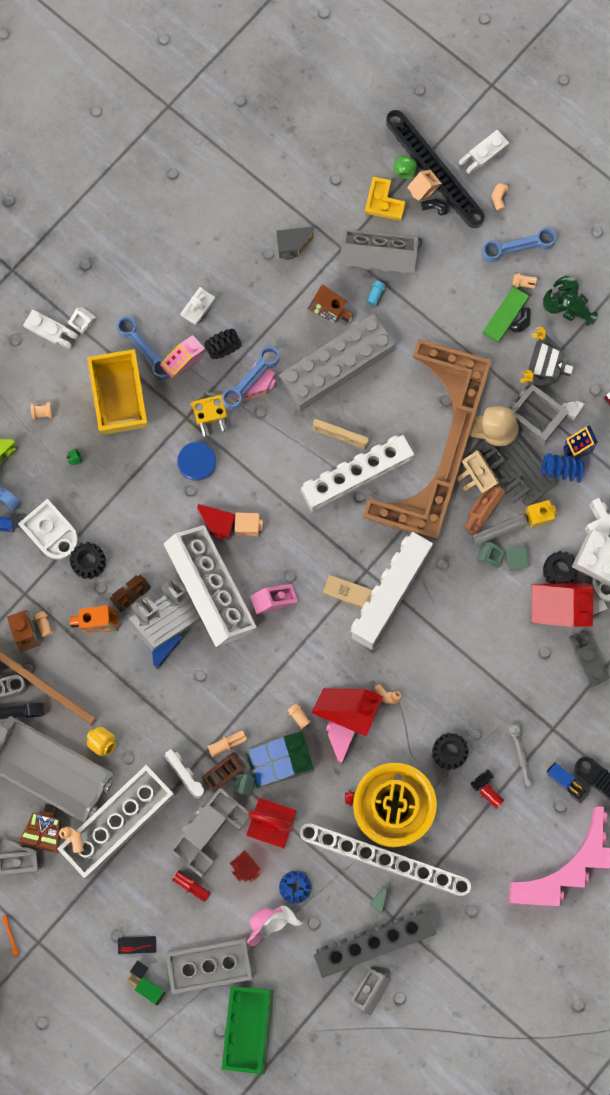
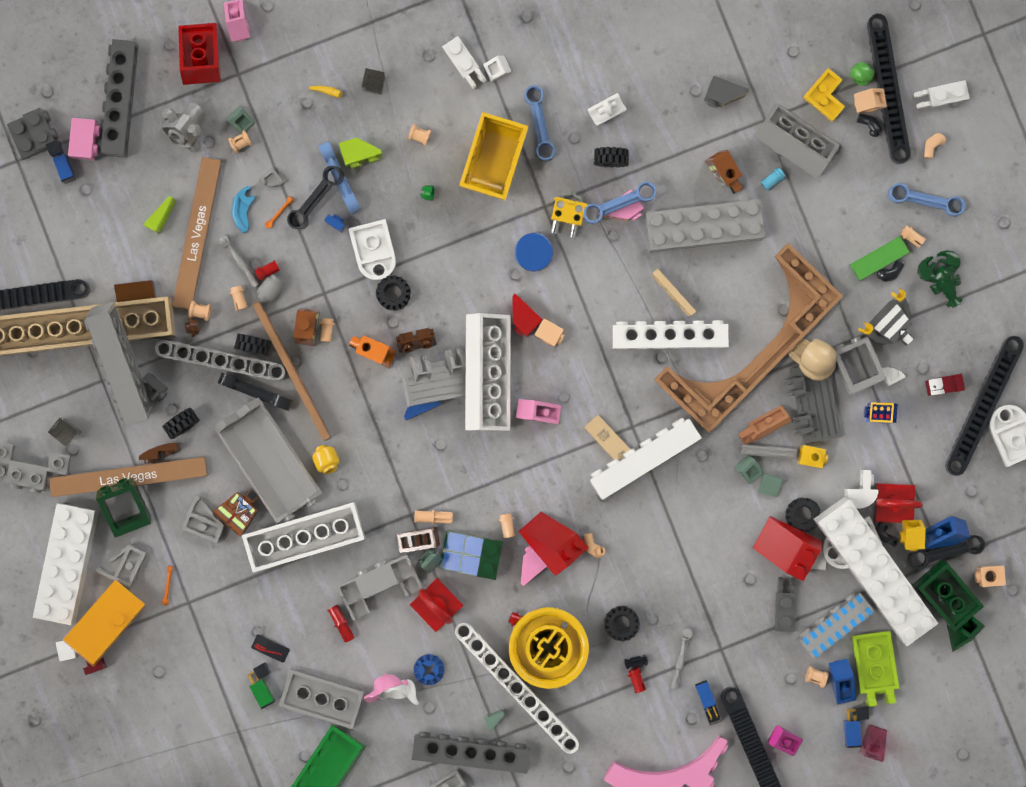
camera: 25 degrees right, 10 degrees up
light nougat arm [59,827,84,853] -> none
bright pink slope [160,335,205,379] -> none
white hinge [165,749,204,799] -> none
clear red brick [230,851,261,883] -> none
tan hinge [456,450,499,493] -> none
blue piece [541,453,585,483] -> none

